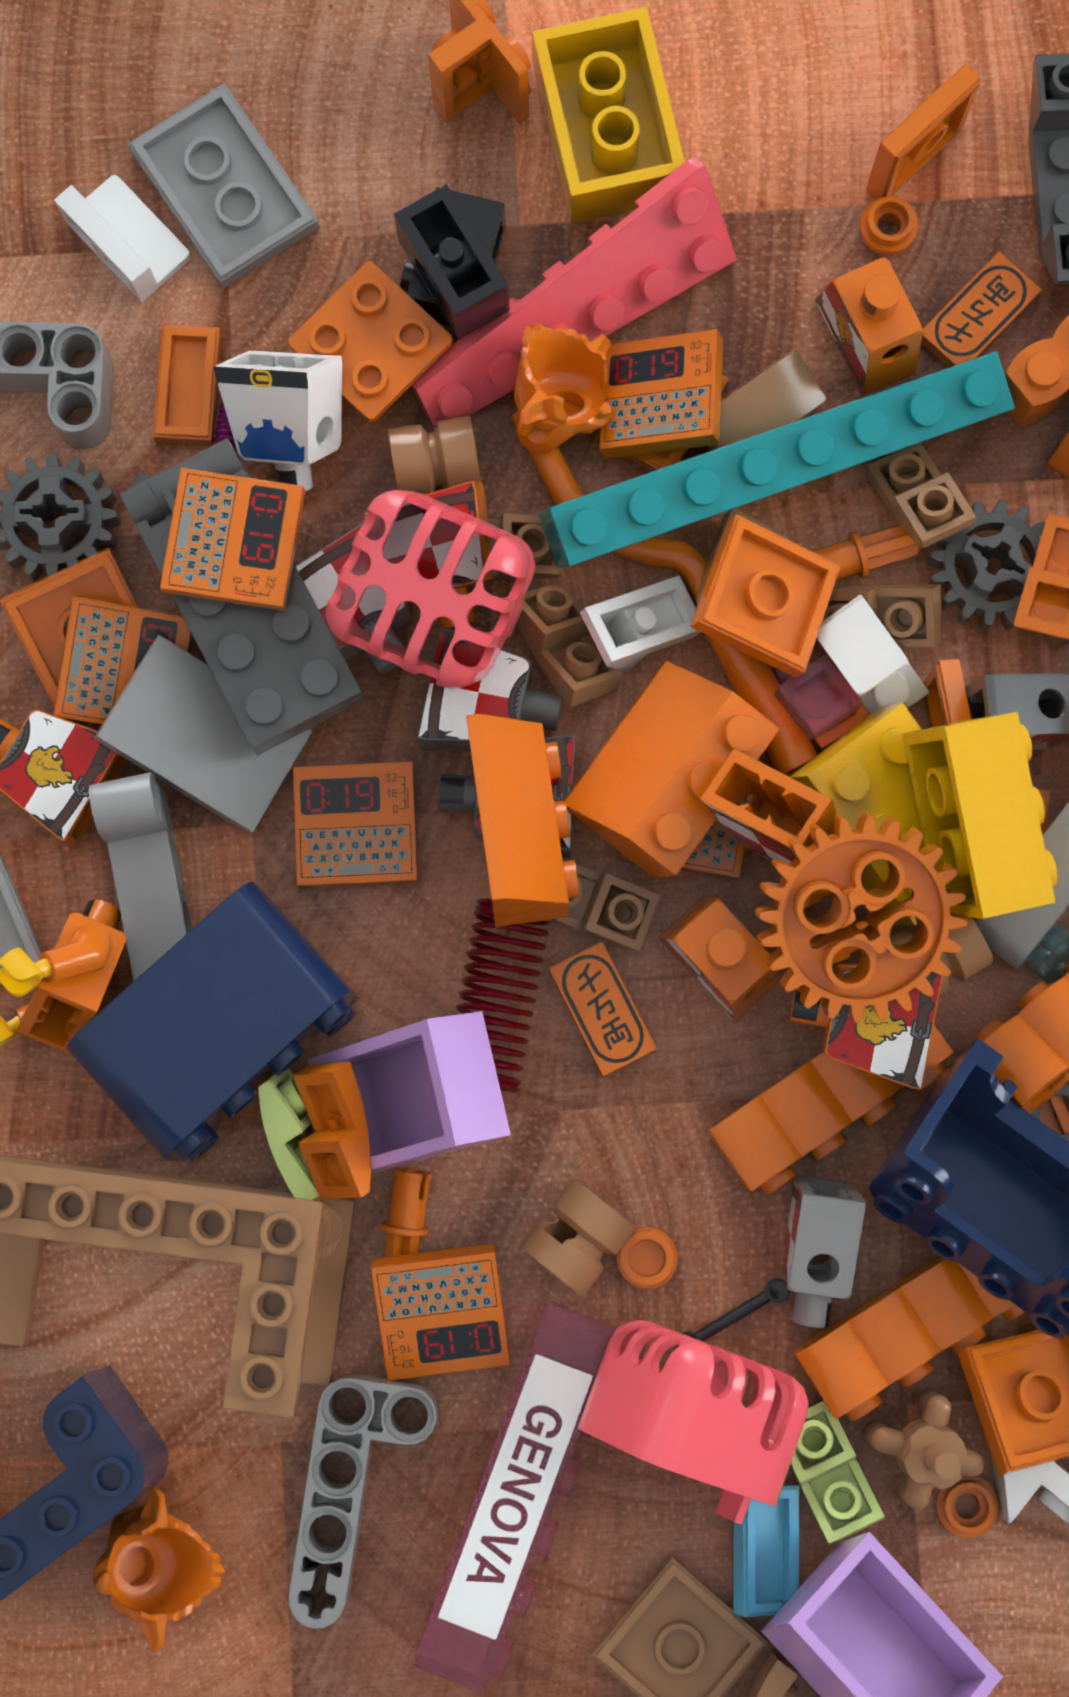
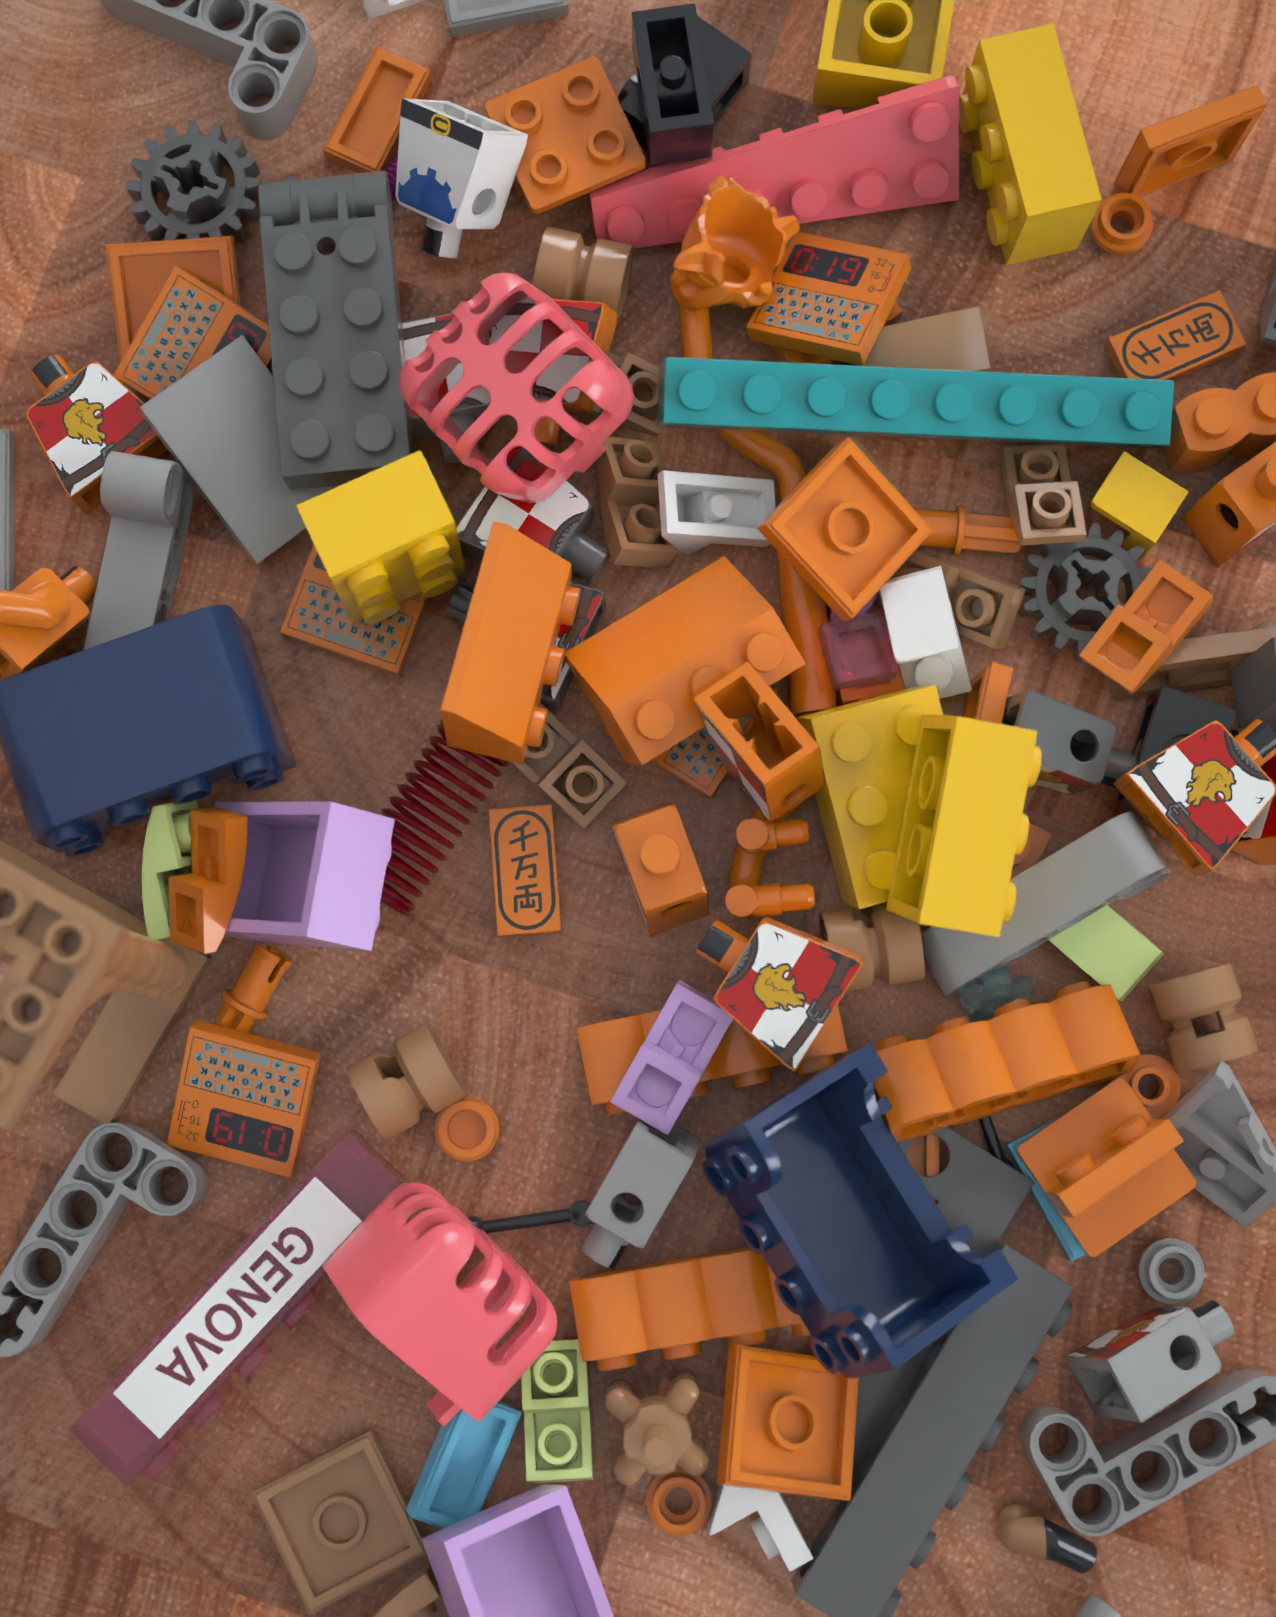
camera: 20 degrees right, 0 degrees up
tile [160,468,305,611] -> none
orange gear [755,812,967,1023] -> none
orange torso [815,257,923,397] -> none
none -> yellow brick [296,450,466,624]
none -> lavender slope [610,979,733,1135]
none -> yellow brick [959,23,1102,265]
none -> yellow panel [1091,451,1189,559]

